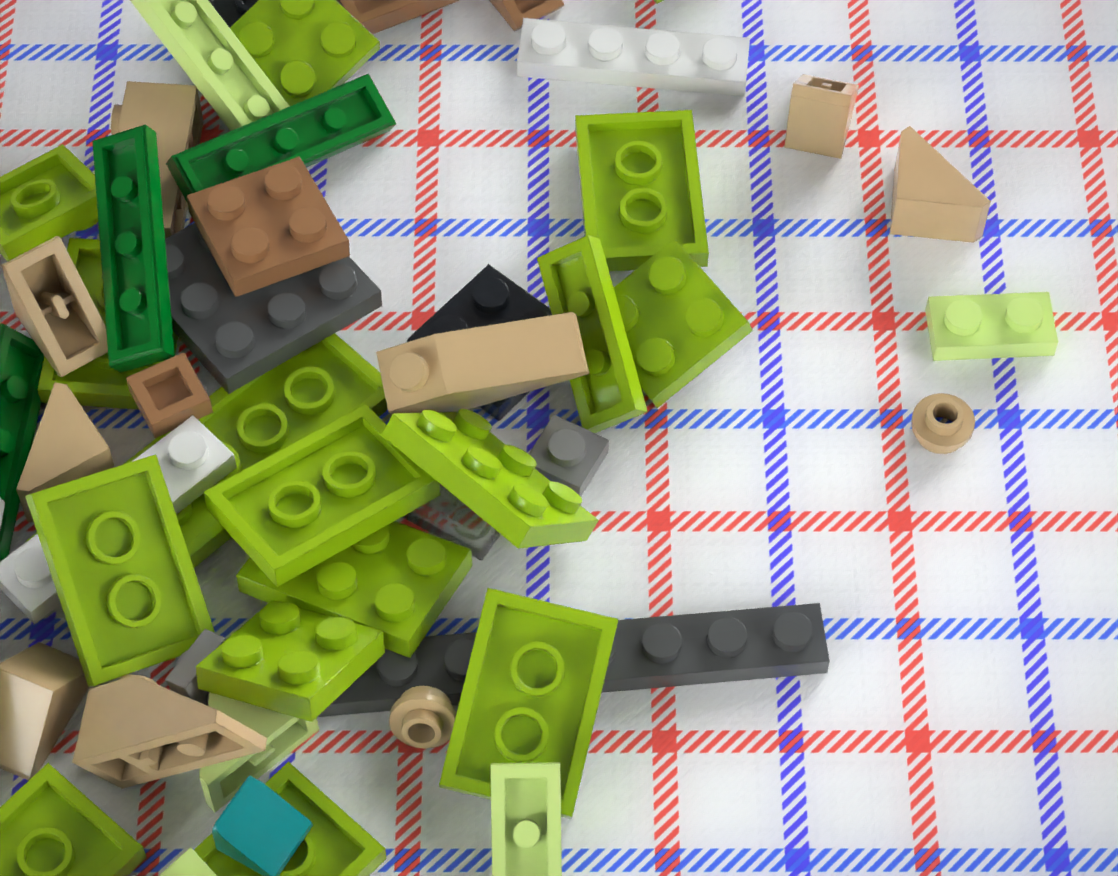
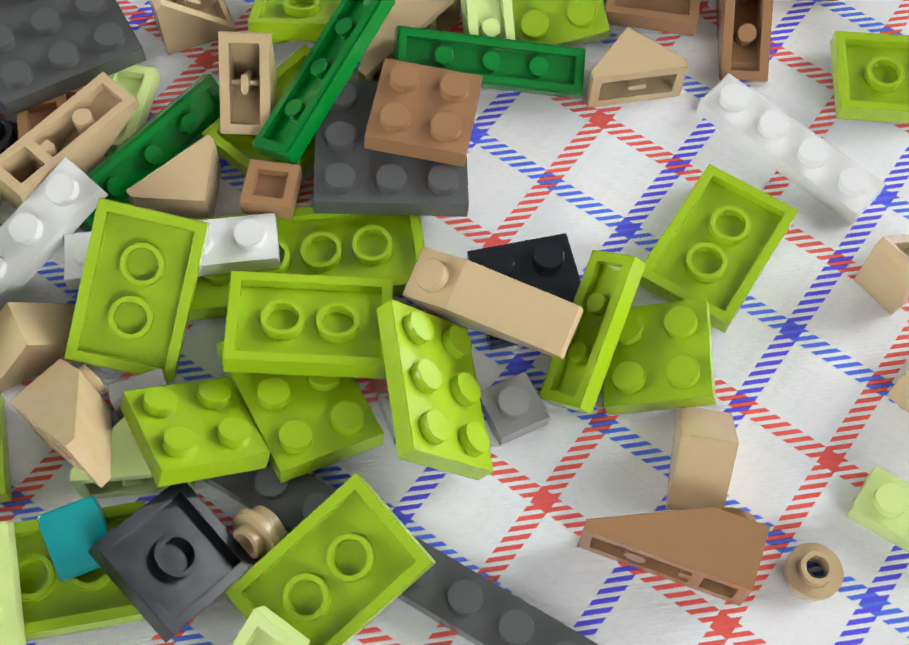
camera: 35 degrees right, 5 degrees up
none -> black plate [88,482,256,643]
none -> medium nougat slope [577,507,770,606]
none -> tan slope [586,27,688,108]
none -> tan slope [665,407,739,510]

